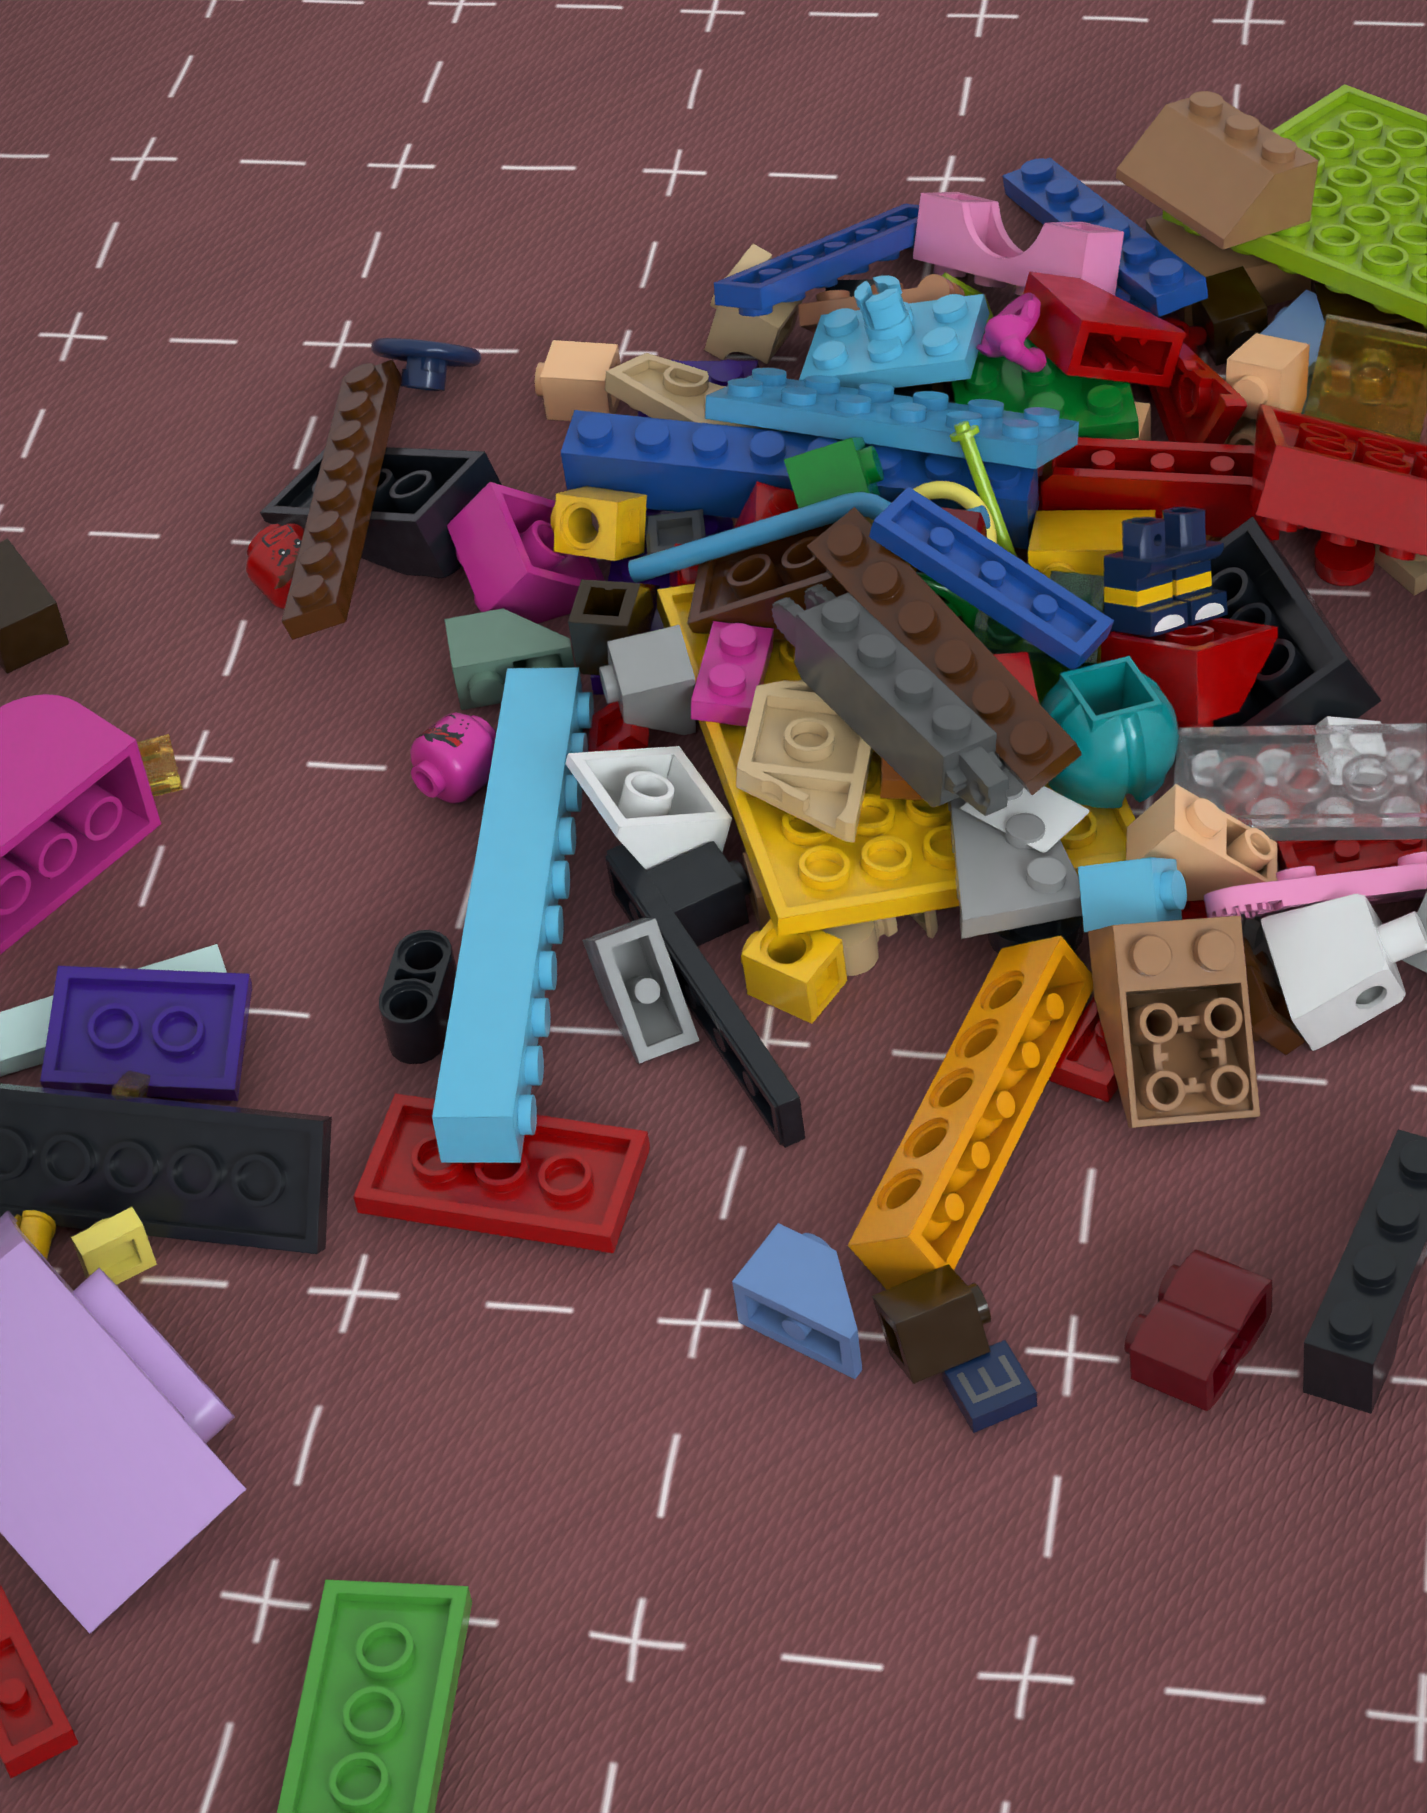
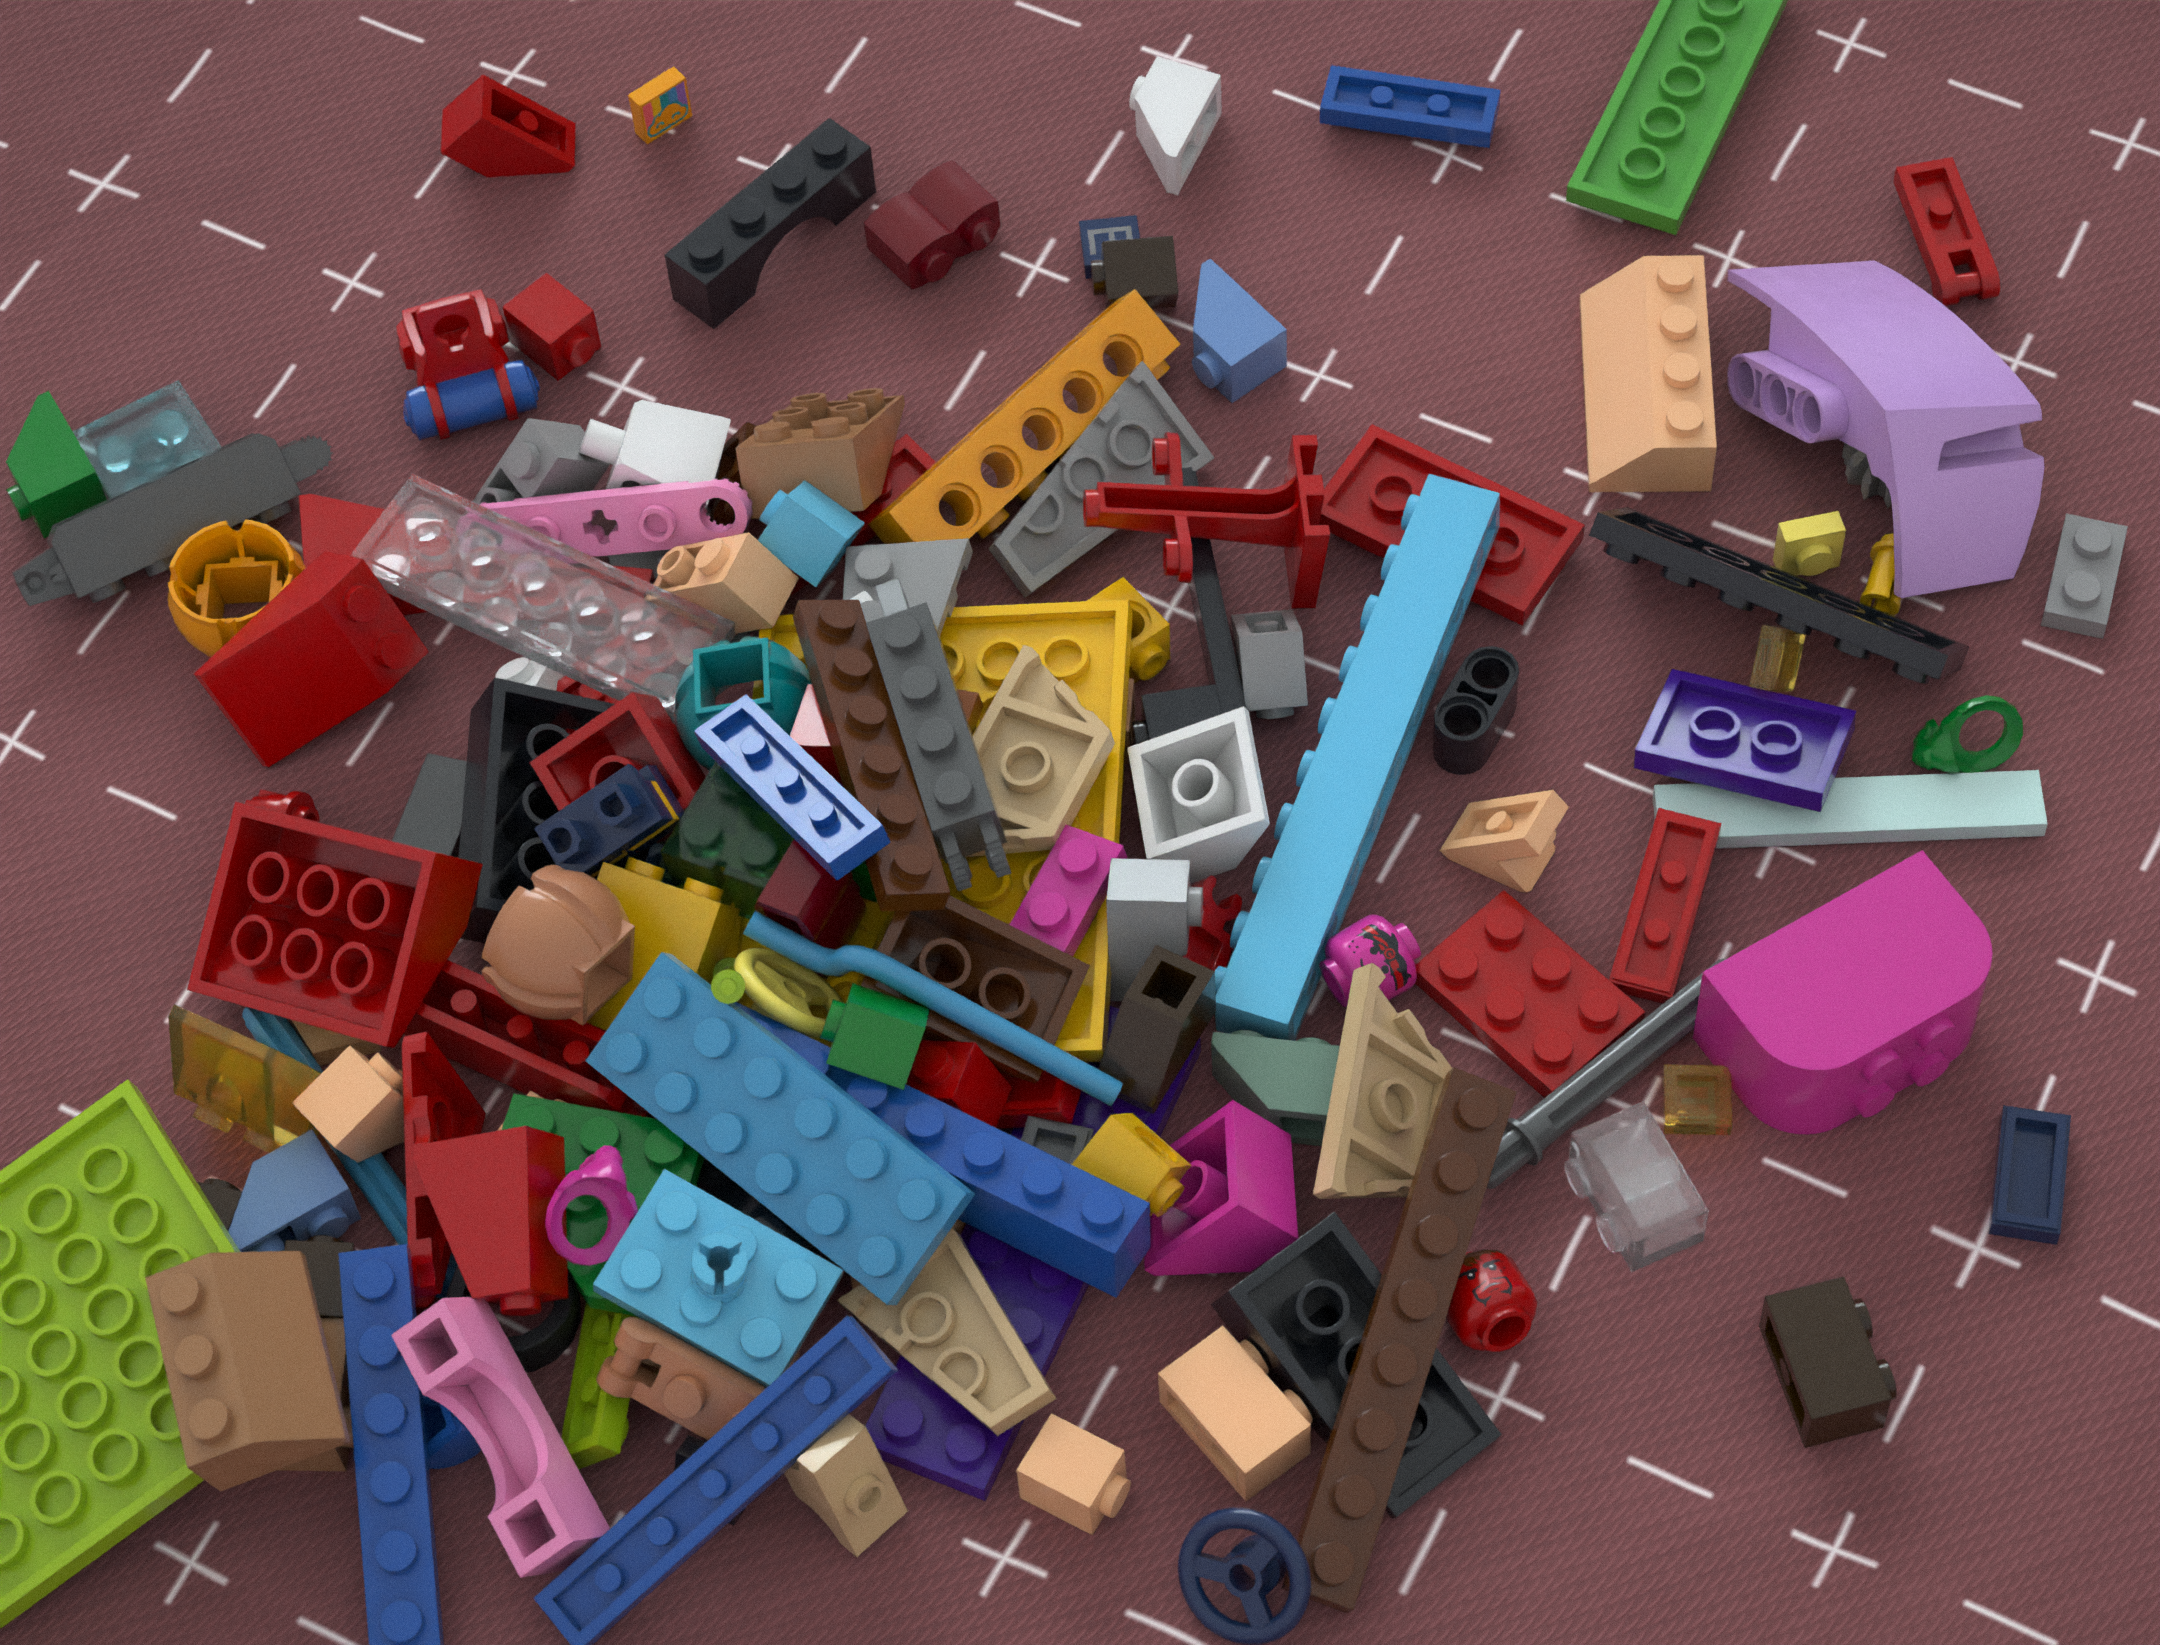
camera: 165 degrees left, 10 degrees up
none -> dark grey tile [392,753,467,857]
none -> nougat piece [482,865,635,1026]
none -> light grey wing [989,360,1214,598]
none -> red piece [1083,432,1330,609]
none -> white slope [1129,56,1222,195]
none -> light nougat brick [1158,1326,1313,1501]
none -> tan wing [1313,963,1452,1199]
none -> blue plate [1320,65,1501,148]
none -> red plate [1415,890,1645,1098]
none -> light nougat slope [1440,790,1569,893]
none -> dark grey axle [1486,959,1726,1189]
none -> clear brick [1564,1101,1709,1272]
none -> light nougat slope [1580,255,1717,492]
none -> red tile [1609,808,1722,1004]

